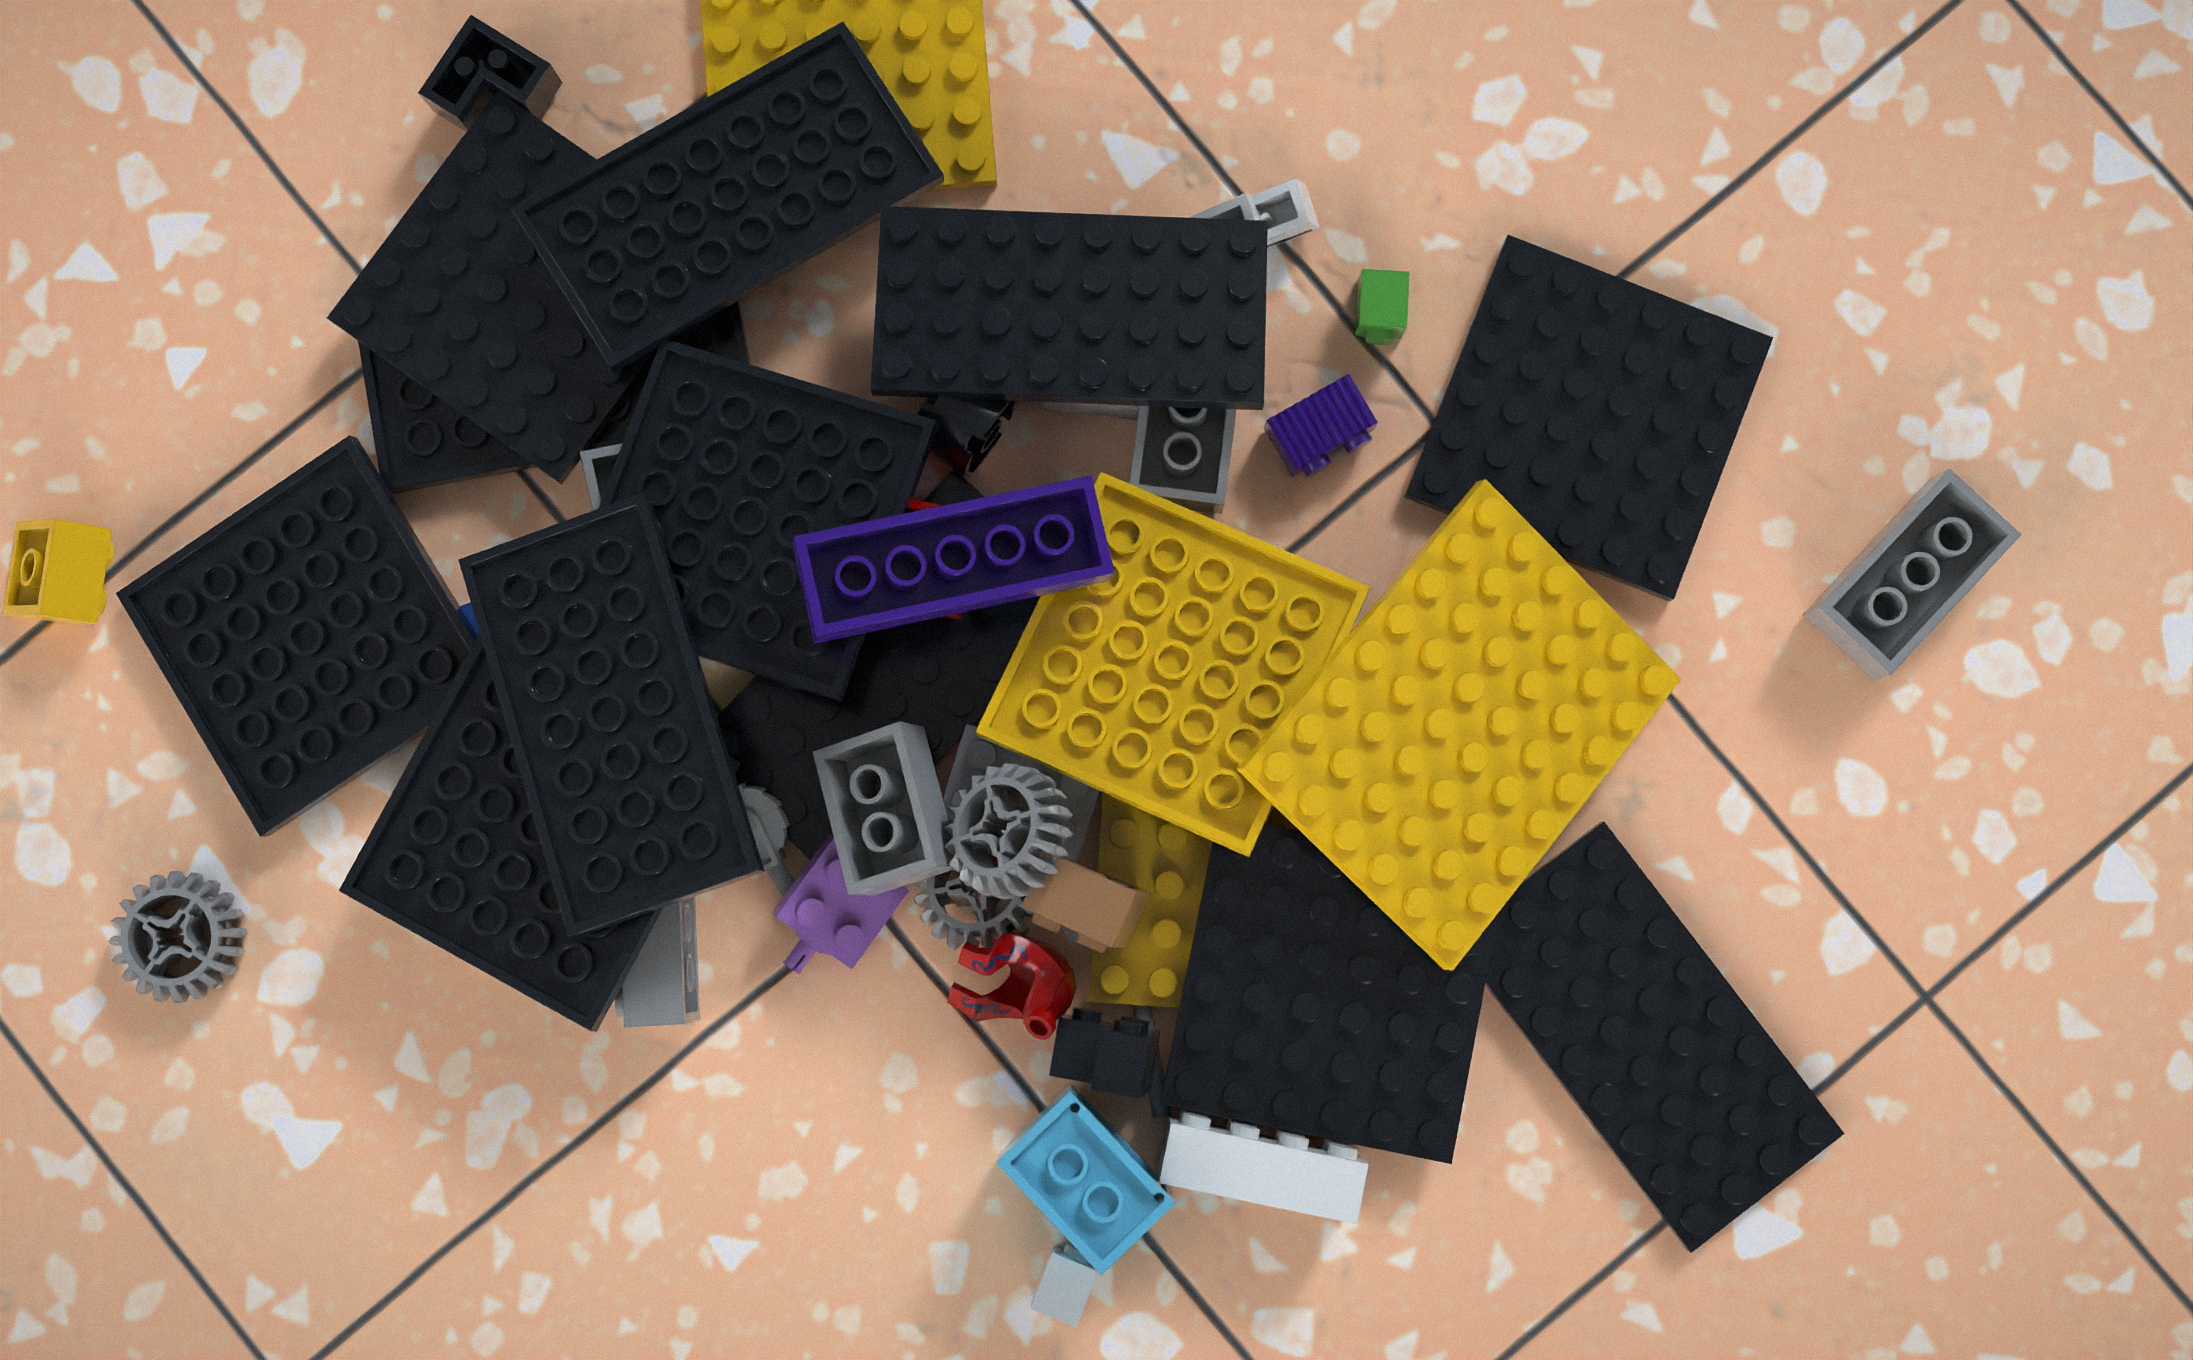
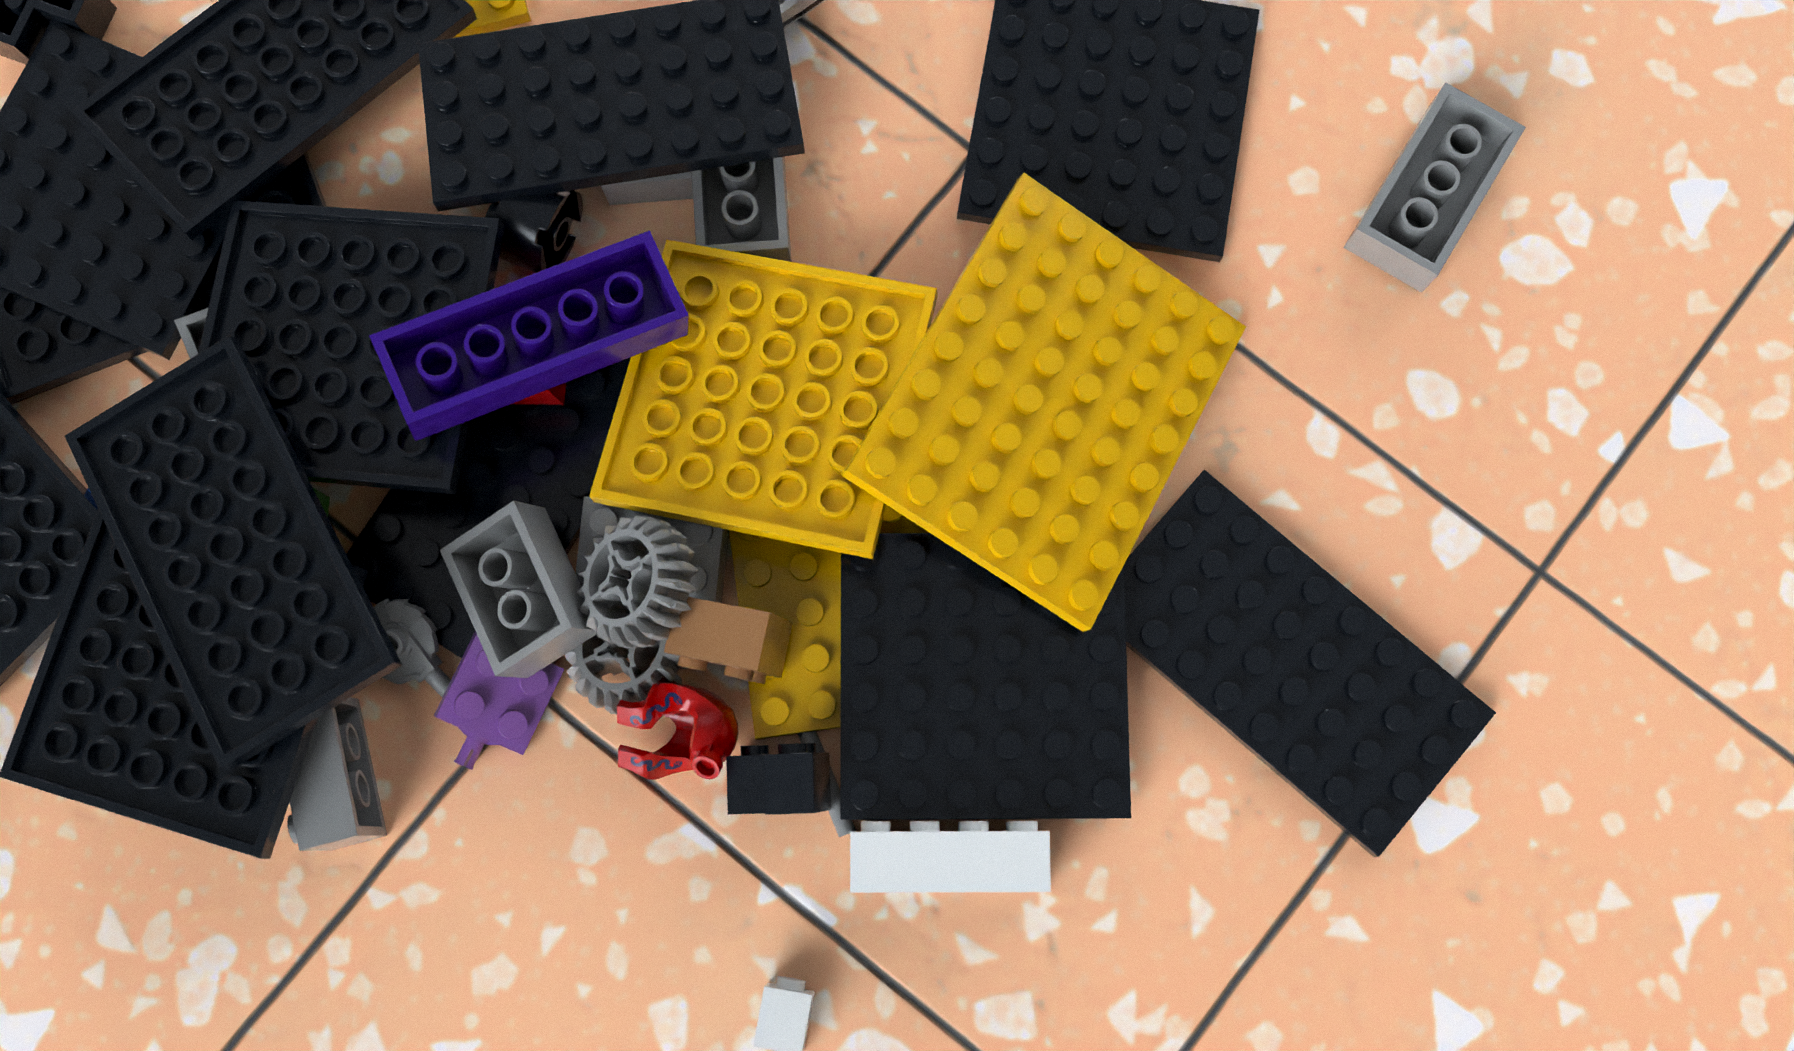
camera: 10 degrees left, 5 degrees down
medium azure container [996,1084,1176,1276] -> none
dark purple brick [1264,374,1378,477] -> none
bright green brick [1354,269,1410,345] -> none

